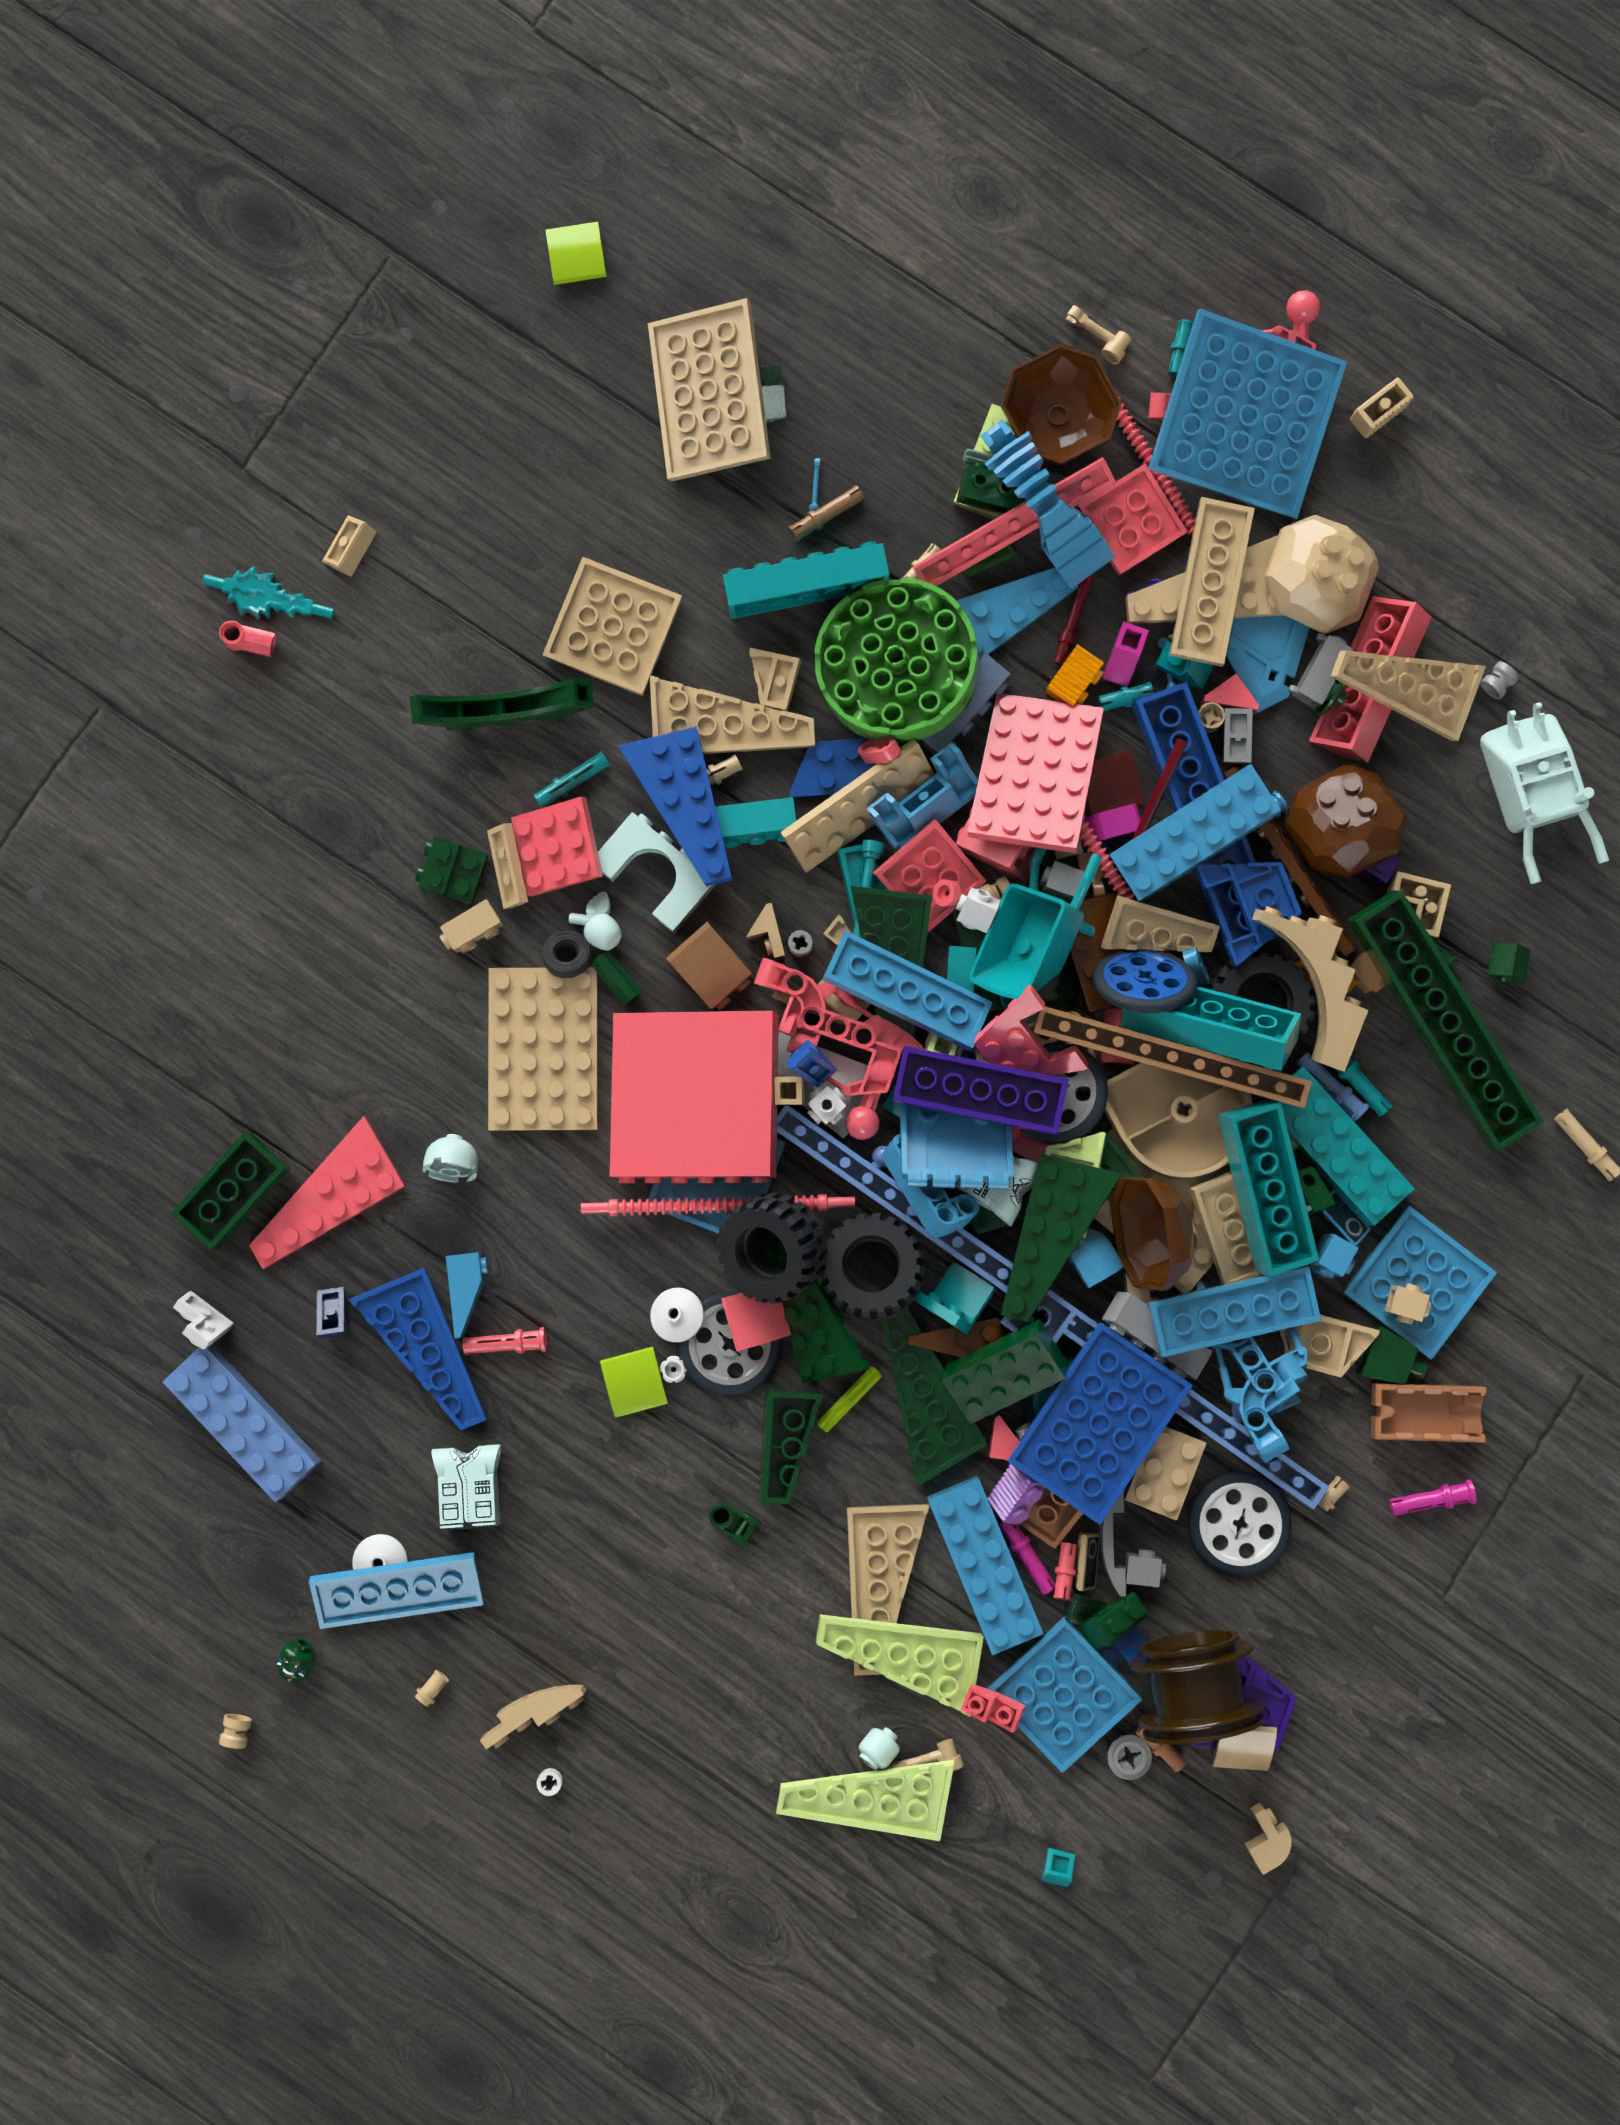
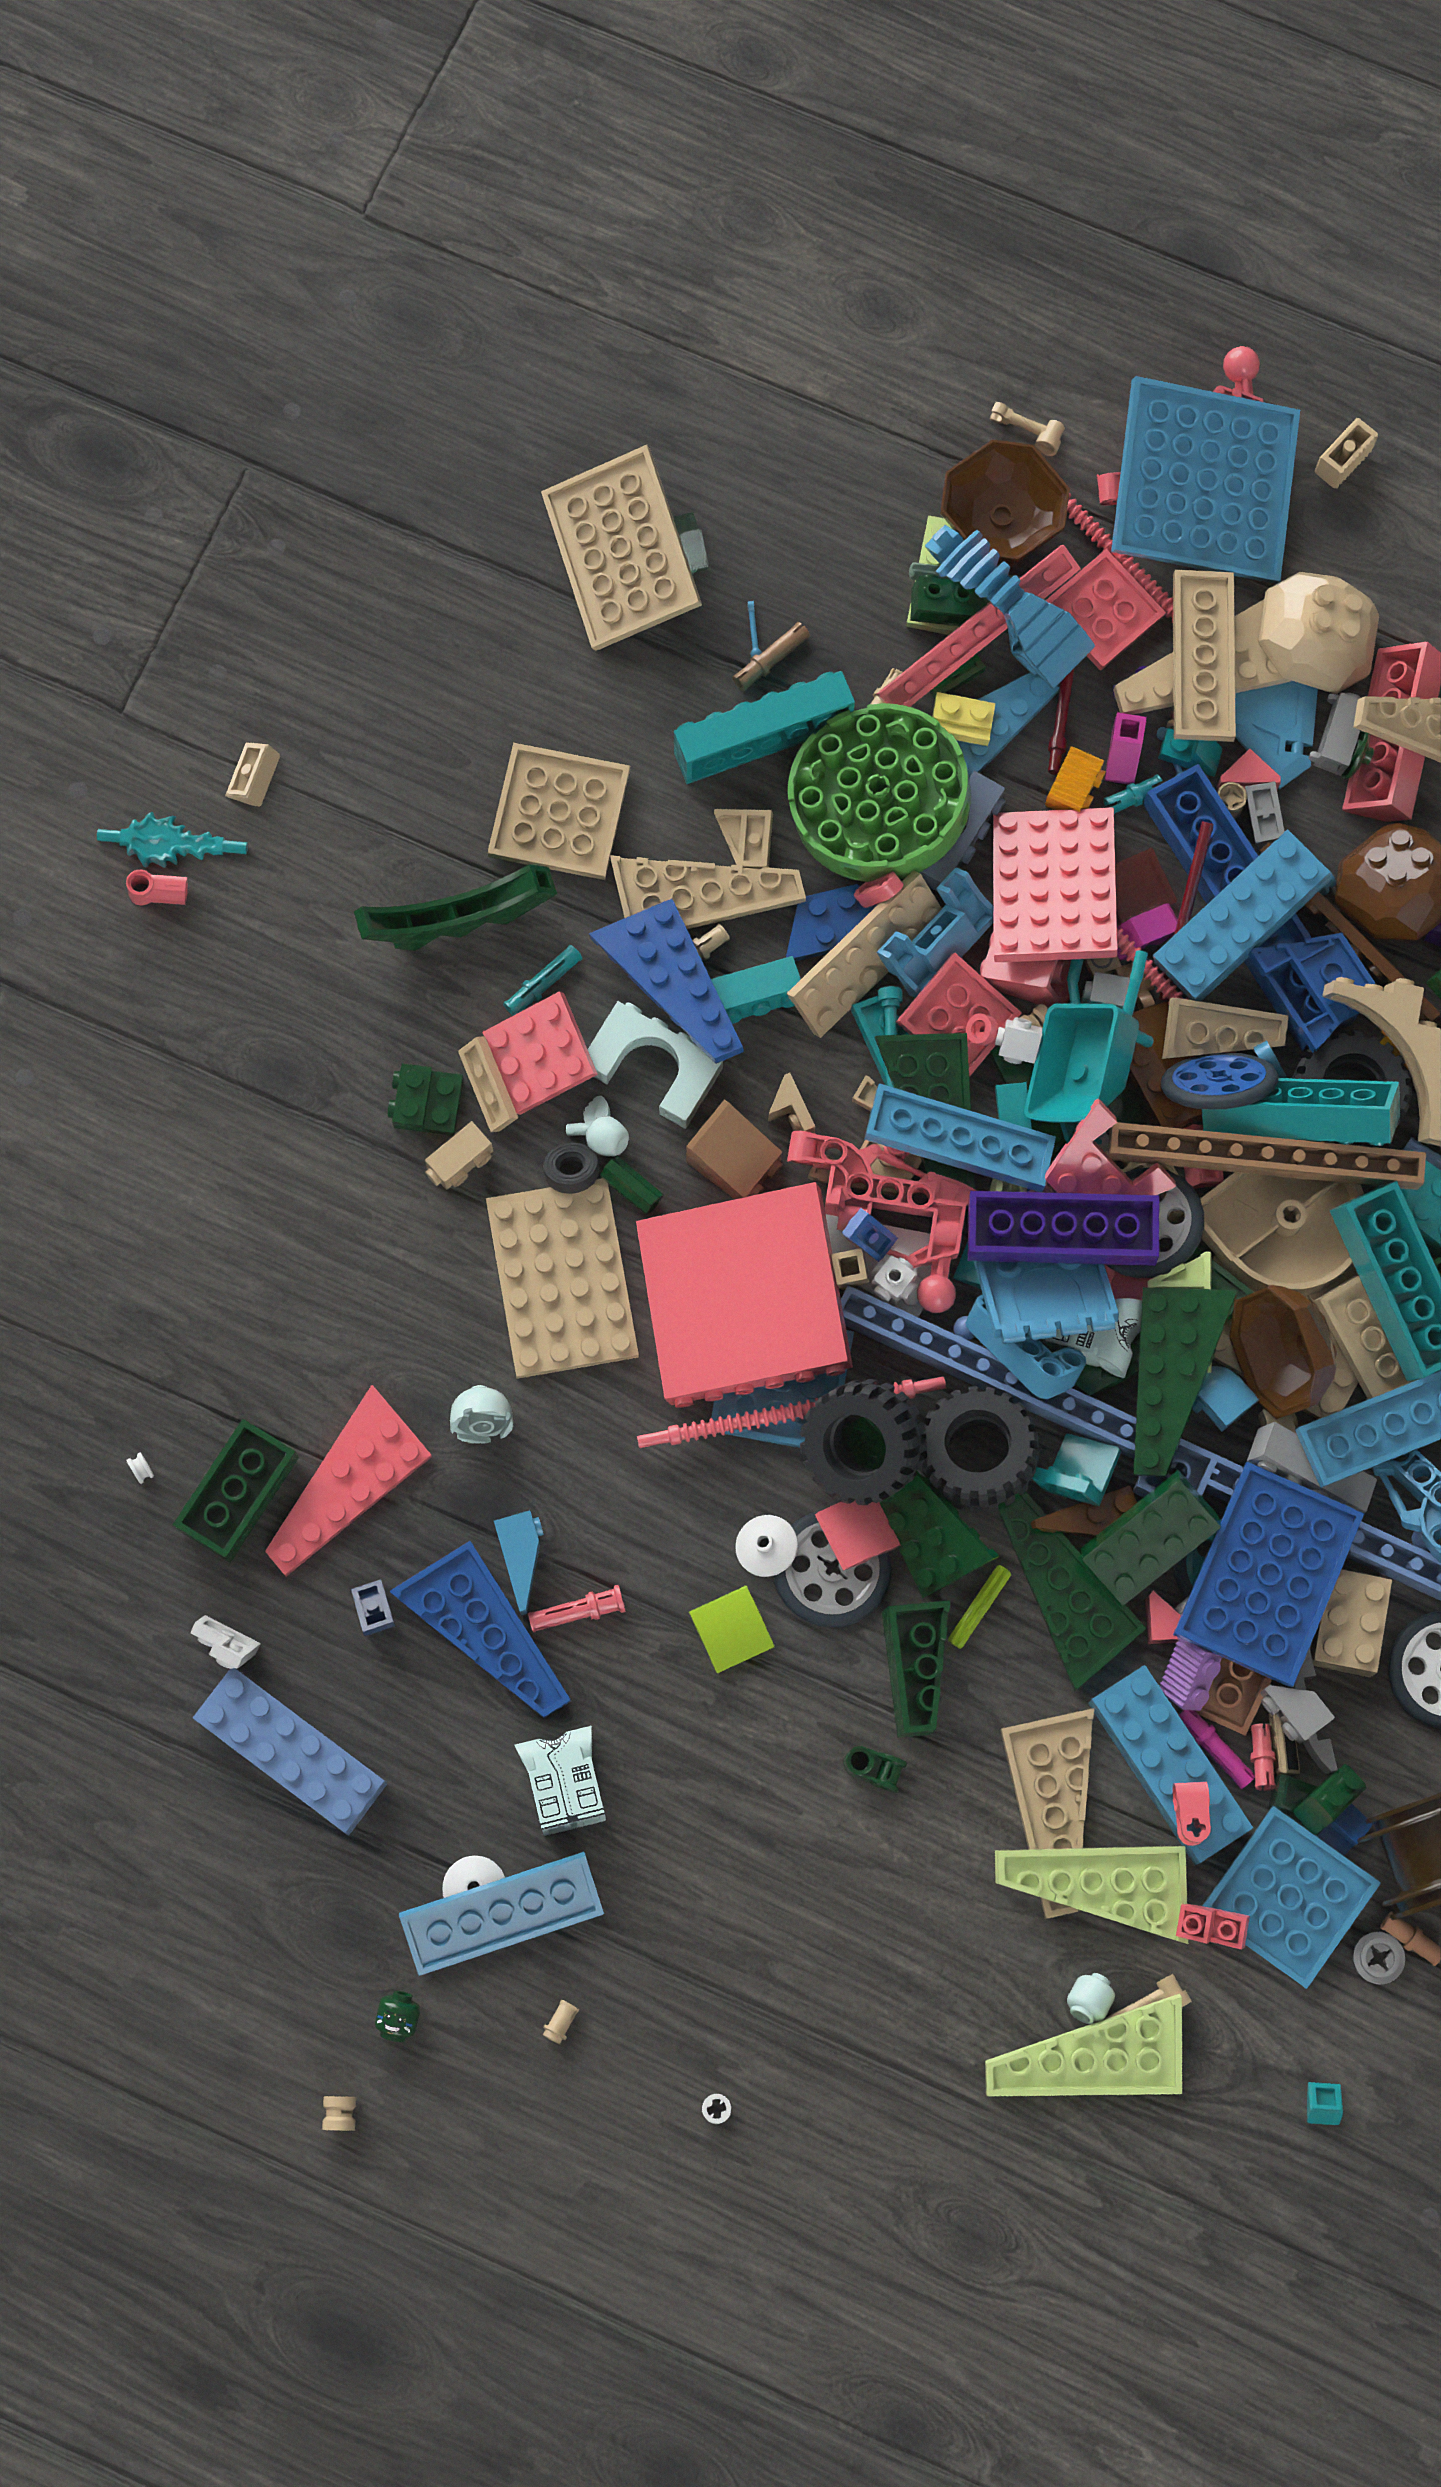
camera: 15 degrees left, 10 degrees down
tan slope [480,1685,586,1749] -> none
lime slope [546,222,607,285] -> none
white plate [660,1356,687,1383] -> none
light grey bush [788,930,813,957] -> none
light grey brick [1124,1549,1166,1587] -> none
teal pin [1167,319,1193,377] -> none
none -> white bush [127,1452,154,1484]
none -> light yellow plate [932,692,995,746]
none -> coral piece [1173,1782,1211,1846]
none -> light grey slope [1260,1685,1335,1744]

